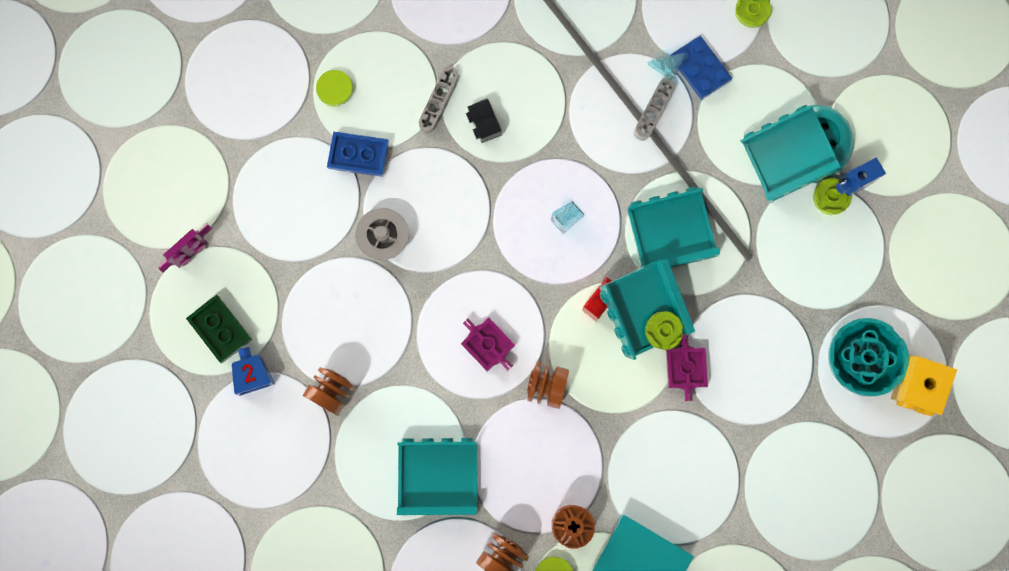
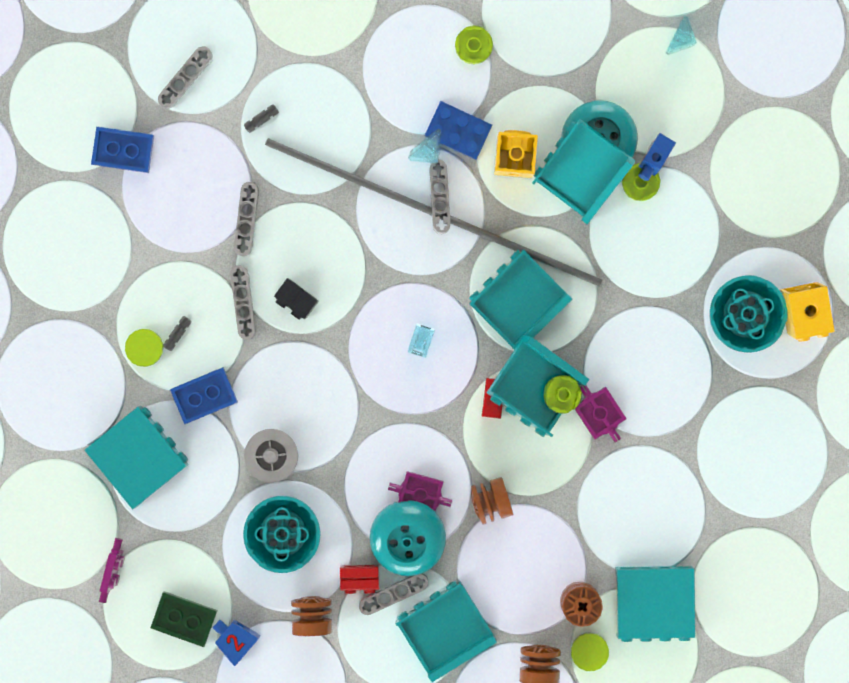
camera: 30 degrees left, 10 degrees up
none -> teal panel [84,406,189,510]
none -> dark grey axle [163,316,192,351]
none -> light grey beam [234,182,259,256]
none -> teal brick [243,496,321,573]
none -> red brick [340,565,379,594]
none -> light grey beam [359,573,428,615]
none -> teal brick [370,500,446,576]
none -> yellow brick [494,130,538,178]
none -> clear light blue slope [665,16,697,55]

